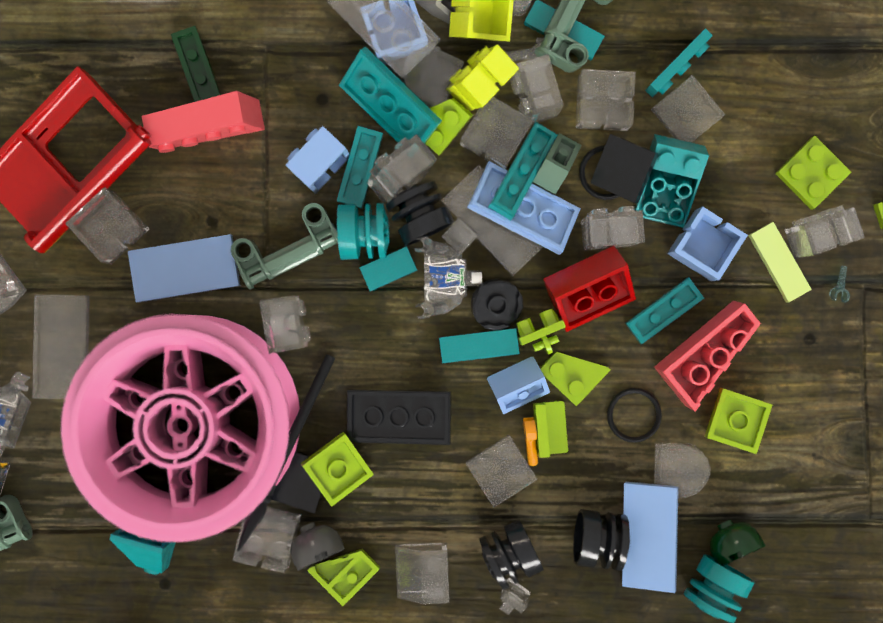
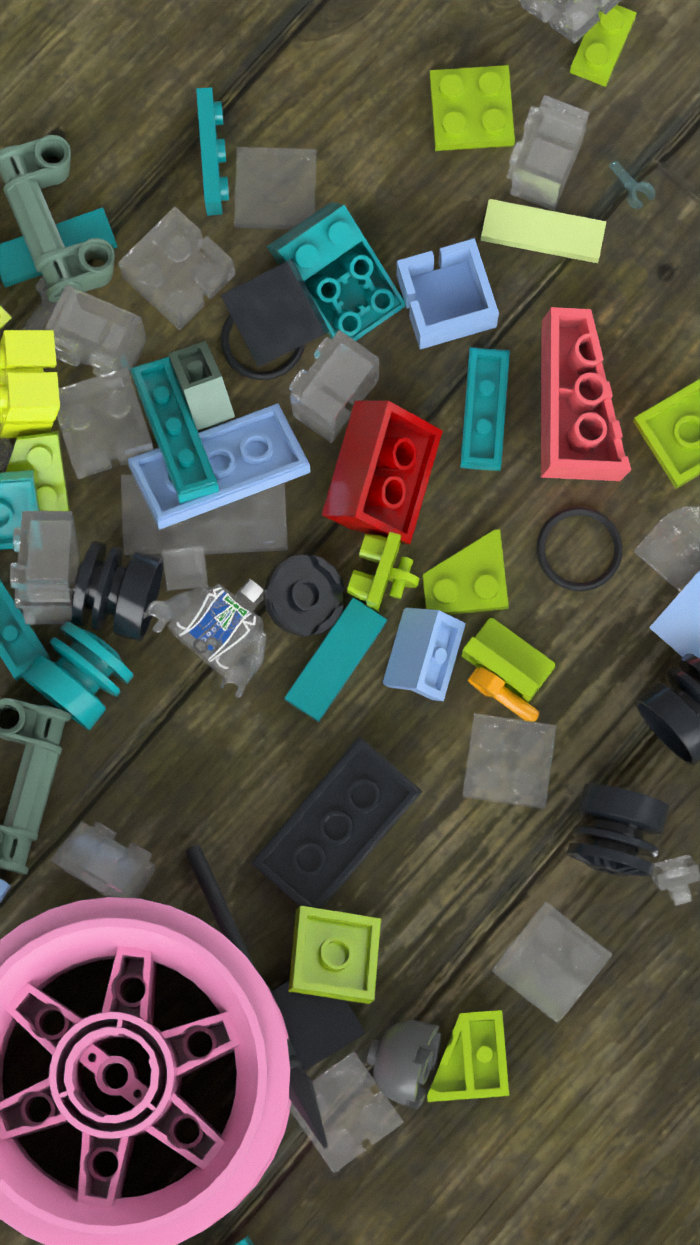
camera: 50 degrees left, 10 degrees down
teal tile [359,247,417,292] -> none

